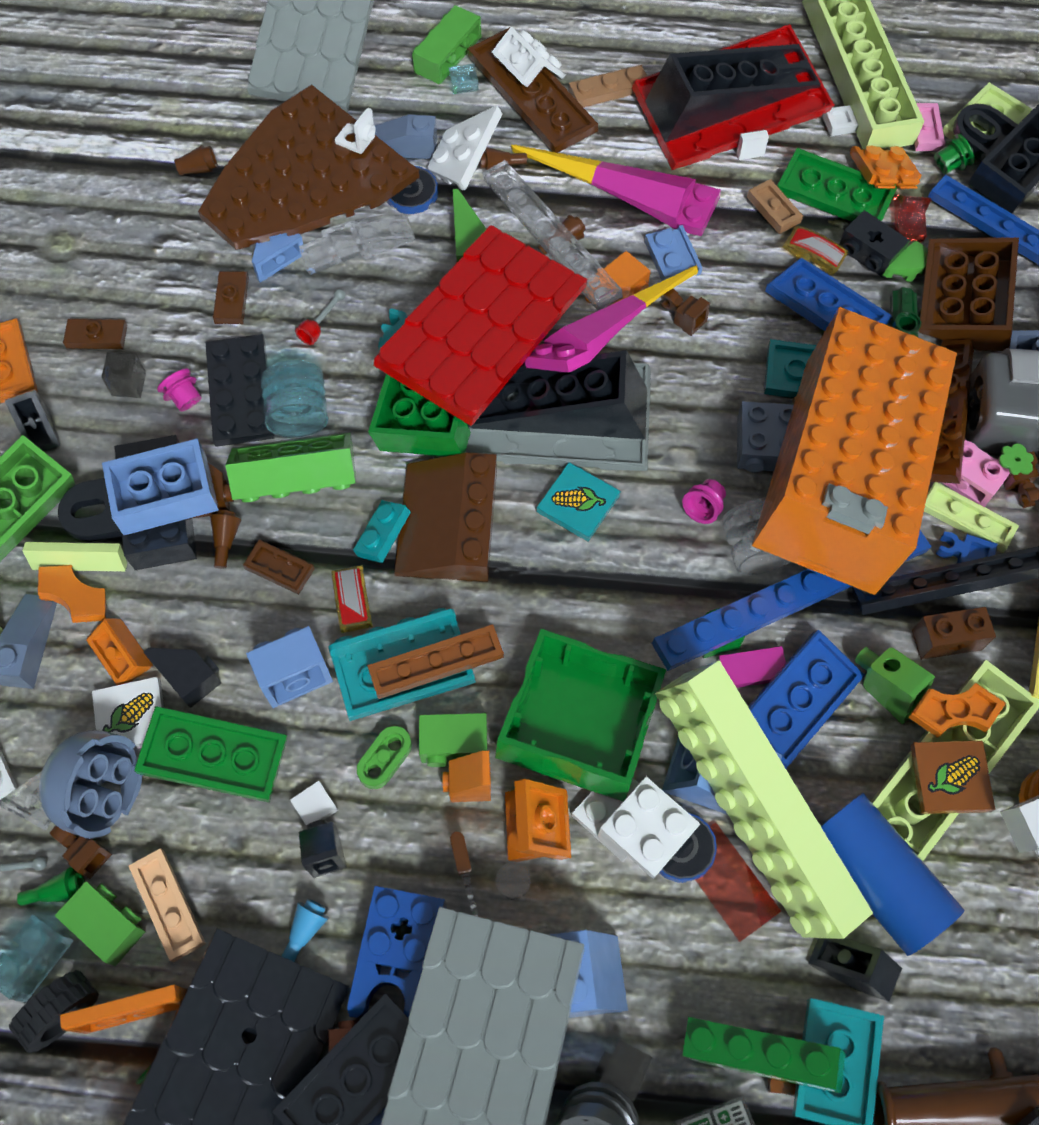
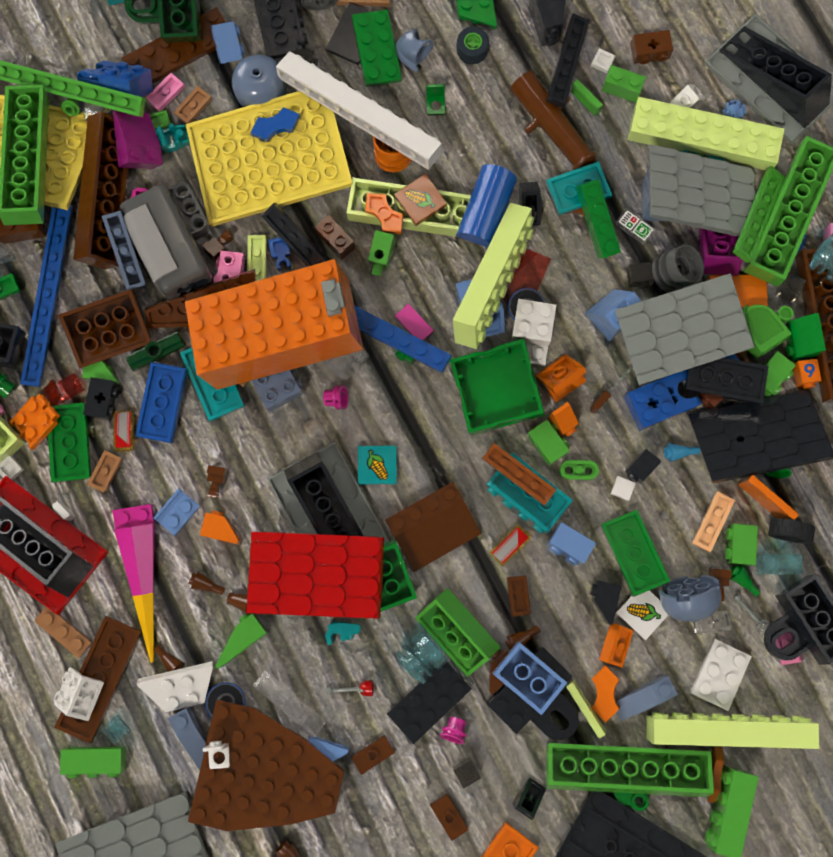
camera: 120 degrees left, 15 degrees up
teal plate [353,500,411,563] -> none
clear plate [483,160,623,311] -> none
dark pink plate [525,265,698,373] -> none
blue tile [748,629,865,769] -> none
bright green plant [999,443,1034,475] -> none

